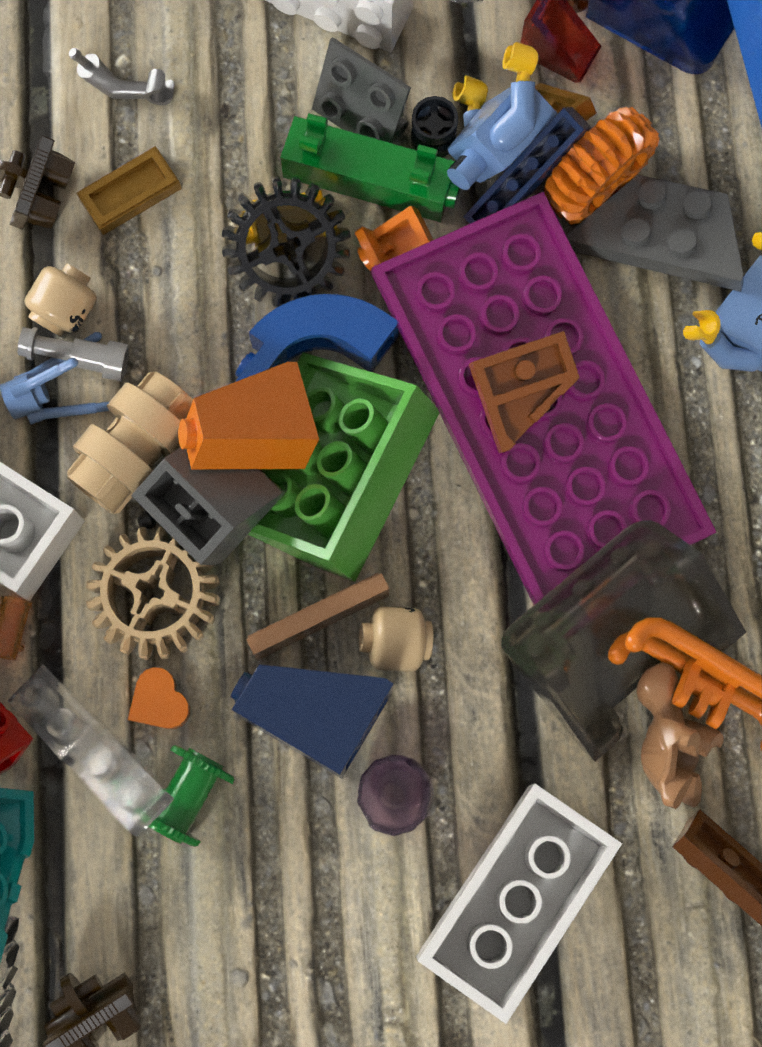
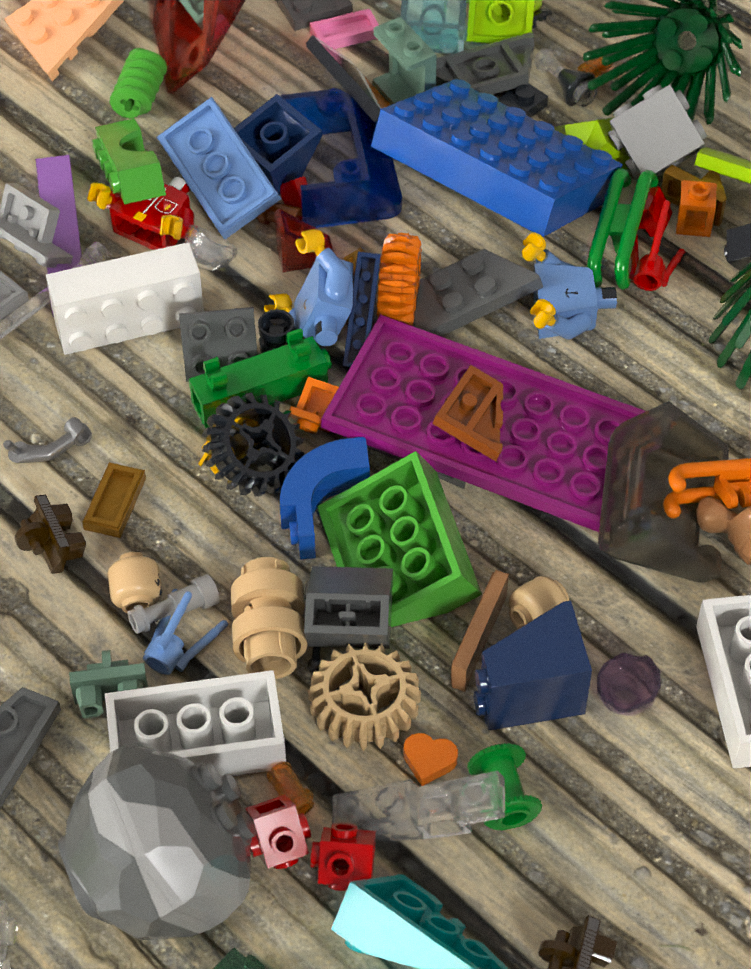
camera: 40 degrees left, 25 degrees down
orange slope [178,362,319,470] -> none

